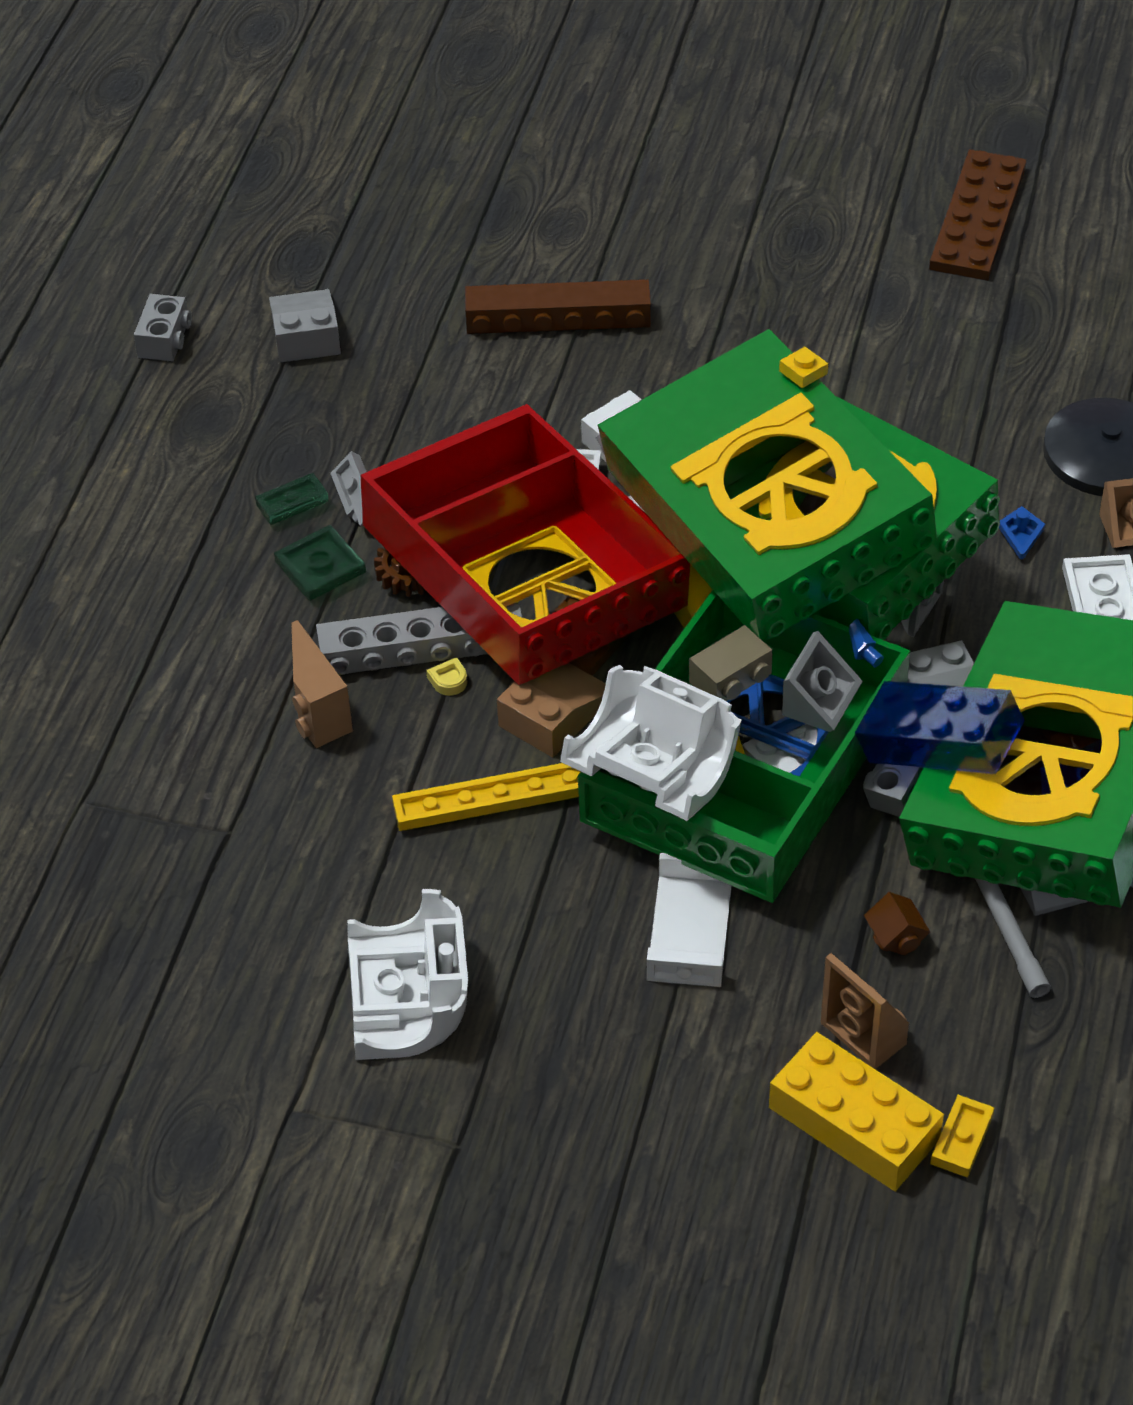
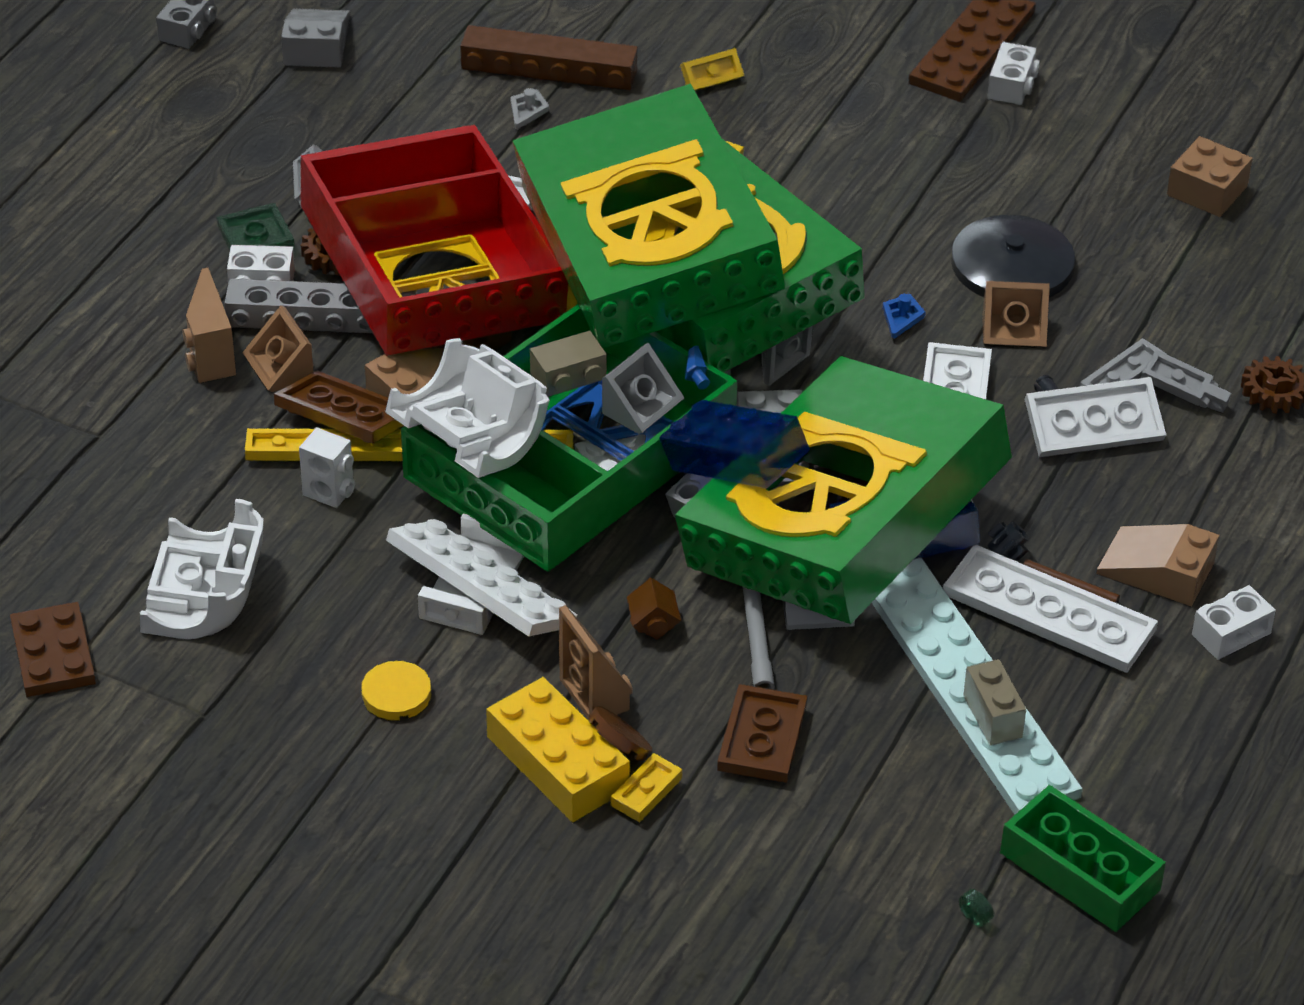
camera: 10 degrees right, 5 degrees down
clear green plate [255,473,329,525] -> none
light yellow tile [426,657,467,696] -> none
yellow plate [779,347,828,388] -> none
none -> reddish brown plate [10,602,96,697]
none -> white brick [227,245,295,283]
none -> medium nougat slope [242,305,313,392]
none -> reddish brown plate [274,371,404,444]
none -> white brick [299,427,355,508]
none -> yellow tile [362,661,431,720]
none -> white plate [386,519,577,636]
none -> light grey piece [511,88,549,129]
none -> reddish brown tile [589,707,652,761]
none -> yellow plate [680,48,744,91]
none -> reddish brown plate [717,684,808,783]
none -> white brick [987,42,1040,105]

